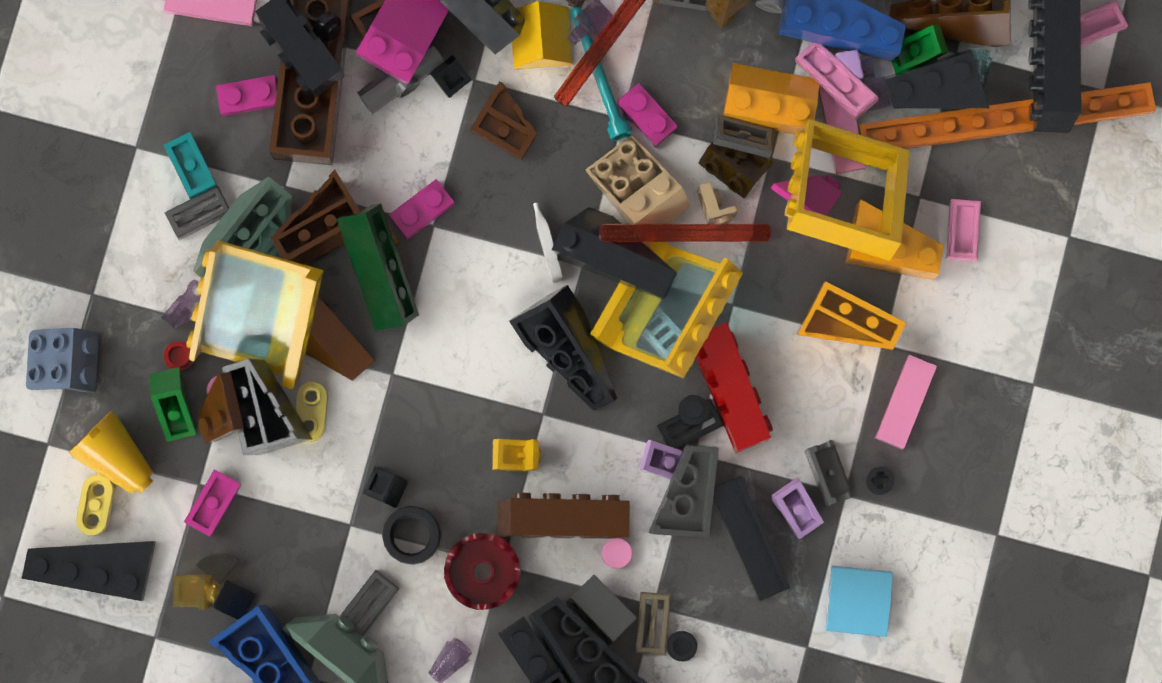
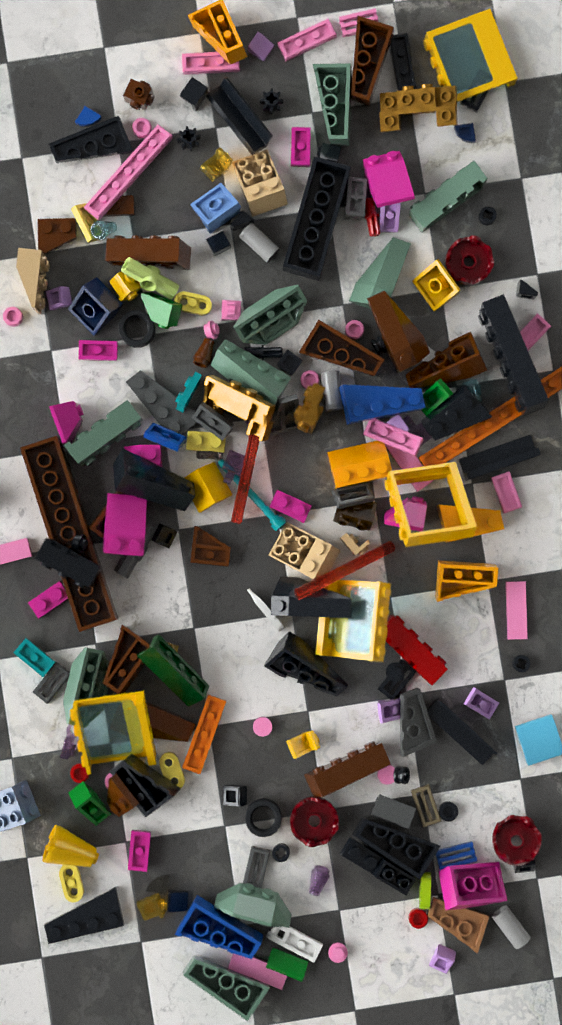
camera: 20 degrees left, 5 degrees up
dark pink plate [389,179,455,240] -> none
dark grey hinge [804,440,854,507] -> none
none -> orange plate [182,694,226,774]
none -> bright pink tile [253,717,272,737]
none -> black bush [272,843,290,862]
none -> black bush [393,766,410,784]
none -> black panel [459,435,541,481]

